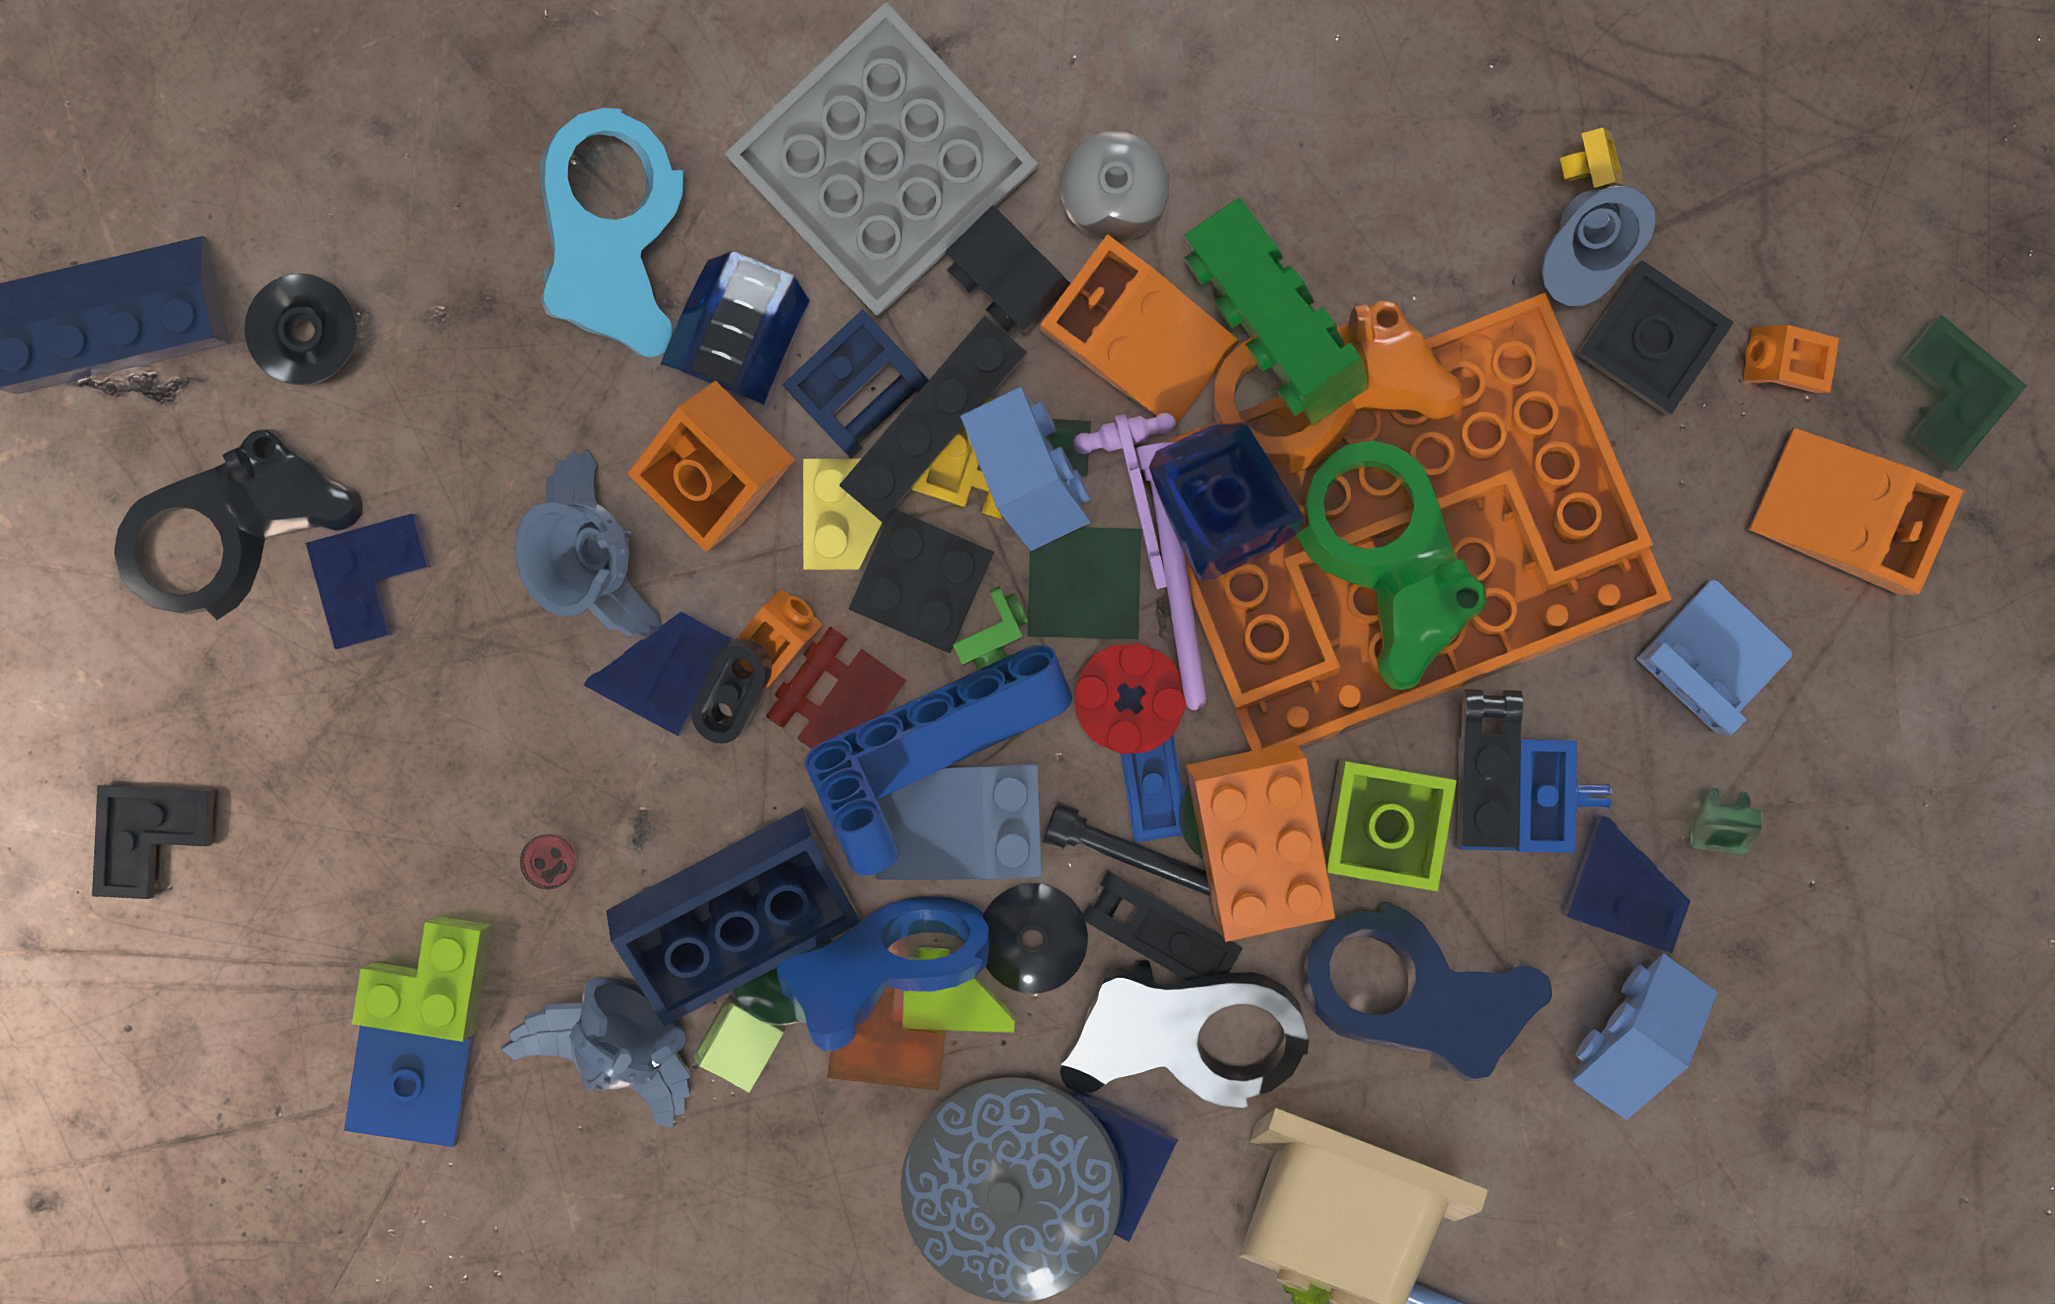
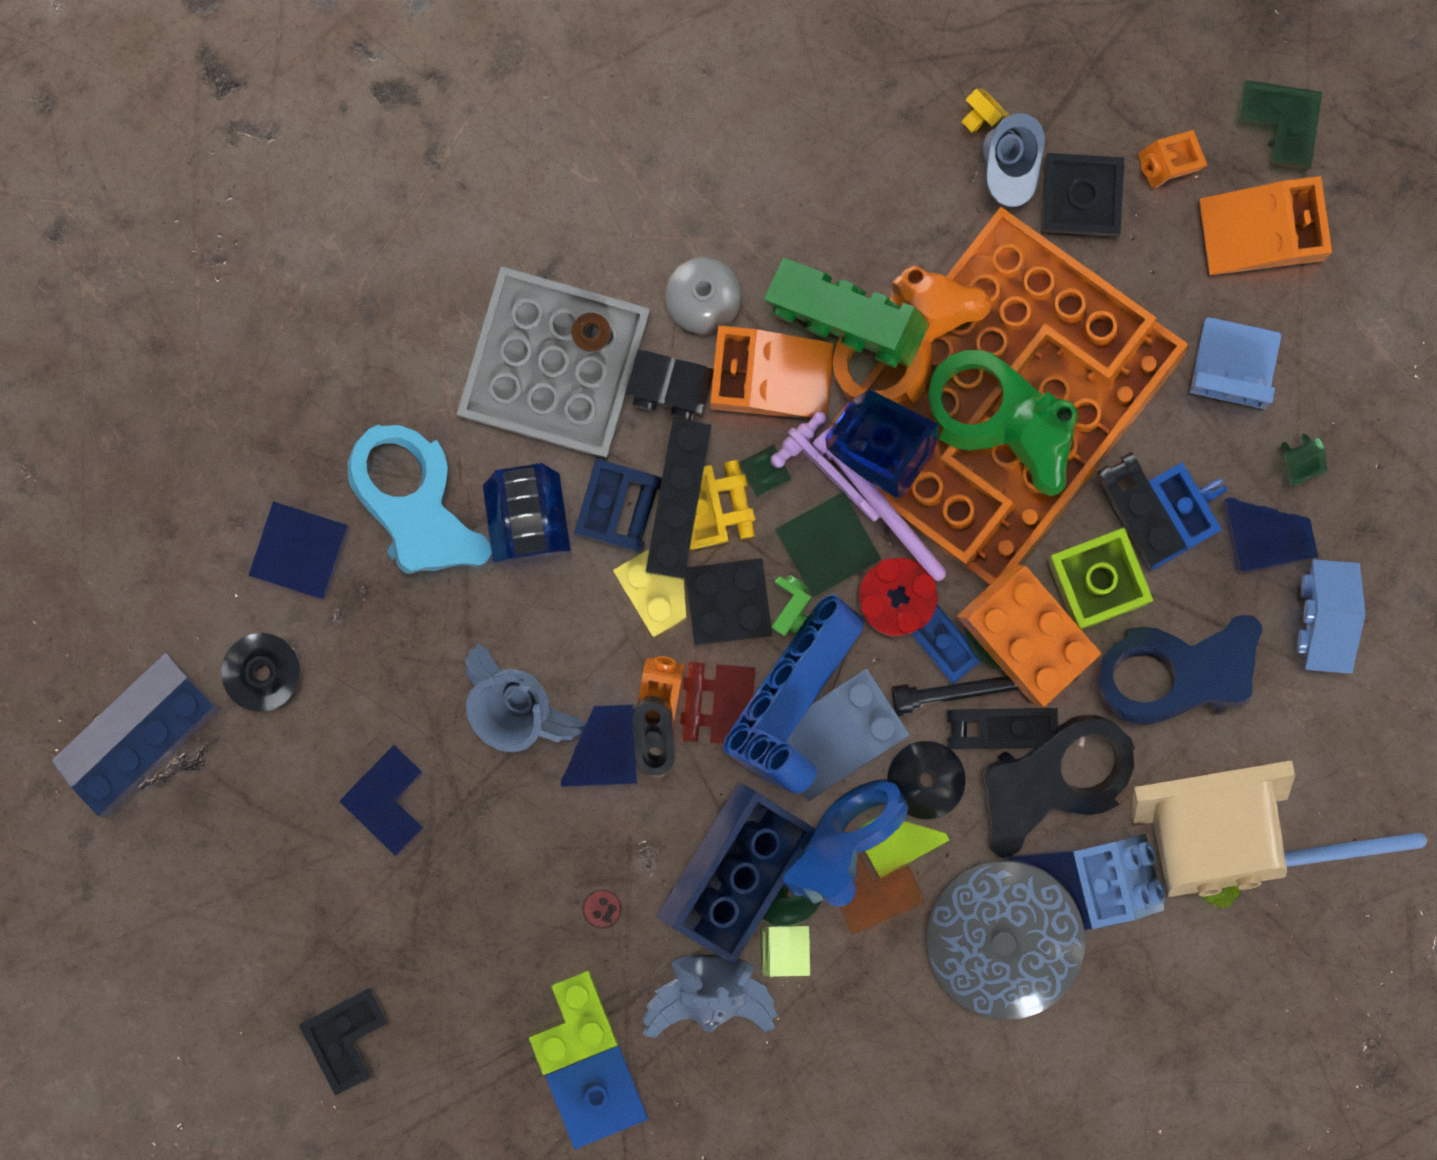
camera: 30 degrees left, 5 degrees down
black animal [114,429,363,620] -> none
orange brick [627,380,795,552] -> none
medium blue brick [960,387,1091,551] -> none
none -> clear blue tile [249,501,349,600]
none -> reddish brown plate [571,313,611,352]
none -> medium blue bracket [1073,834,1165,929]

